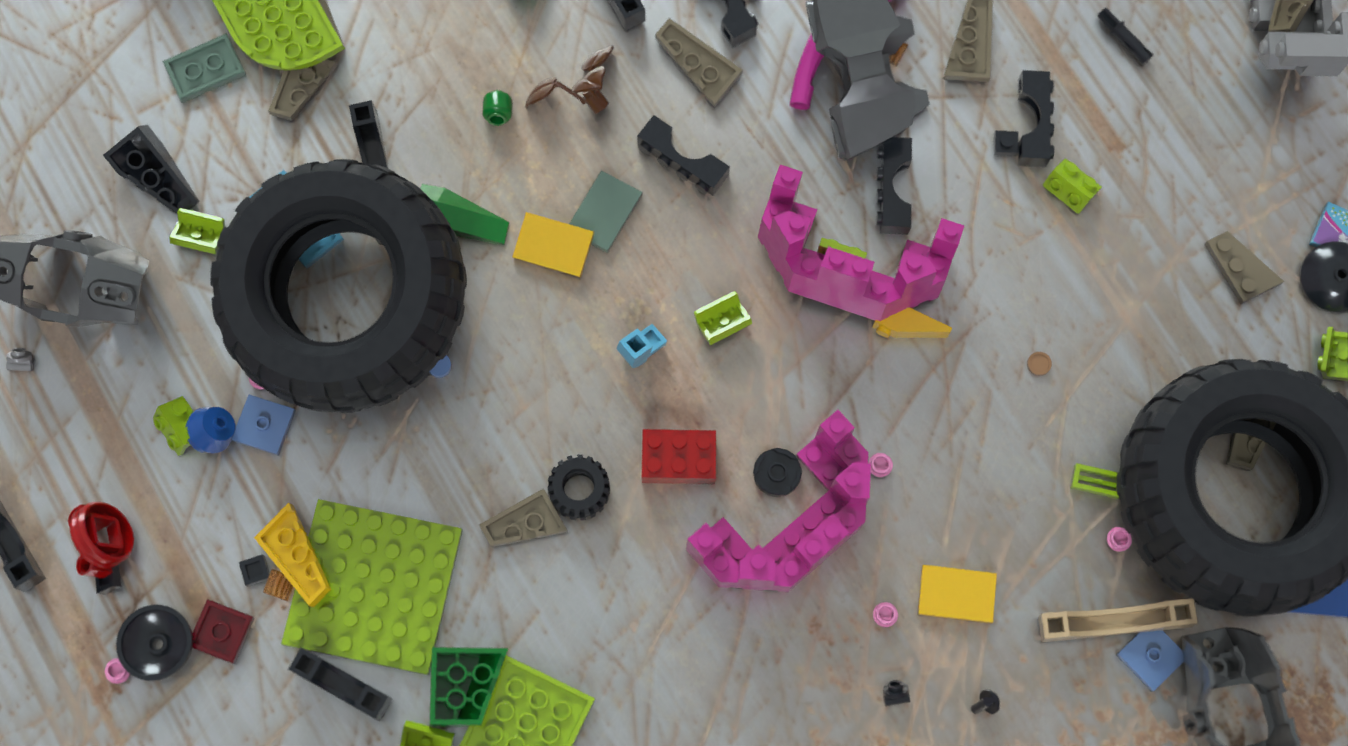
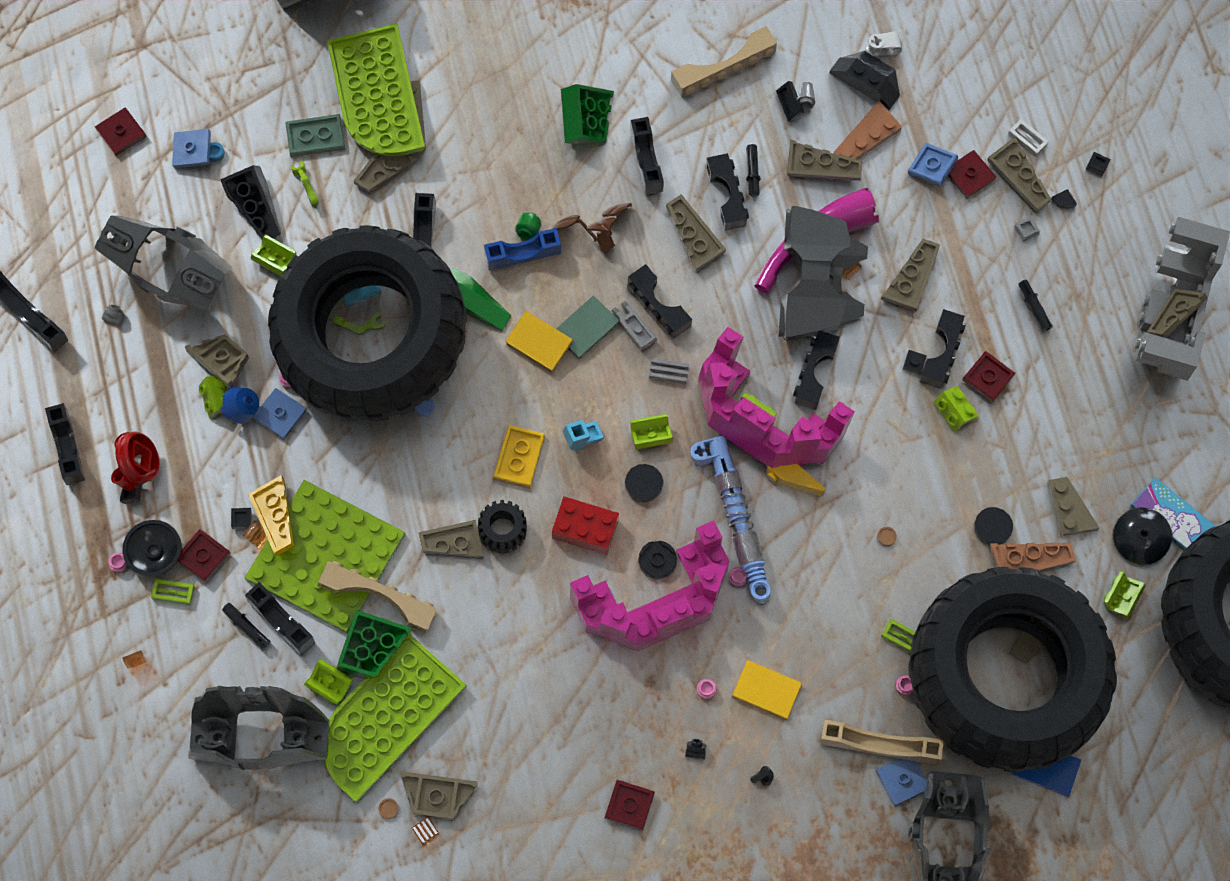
camera: 15 degrees right, 5 degrees down
none -> lime tile [151,579,195,605]
none -> medium blue plate [172,129,211,169]
none -> dark tan wing [185,334,249,389]
none -> dark azure tile [210,142,225,162]
none -> black axle [222,603,271,650]
none -> lime piece [291,161,319,206]
none -> tan arch [317,561,436,634]
none -> lime piece [333,313,386,335]
none -> blue arch [484,228,561,270]
none -> yellow tile [493,425,545,488]
none -> light grey hinge [612,301,657,351]
none -> black tile [625,464,663,502]
none -> light grey tile [649,358,689,384]
none -> light blue piece [690,436,771,604]
none -> dark red plate [962,351,1016,403]
none -> black tile [974,507,1013,545]
none -> nougat wing [989,542,1076,572]

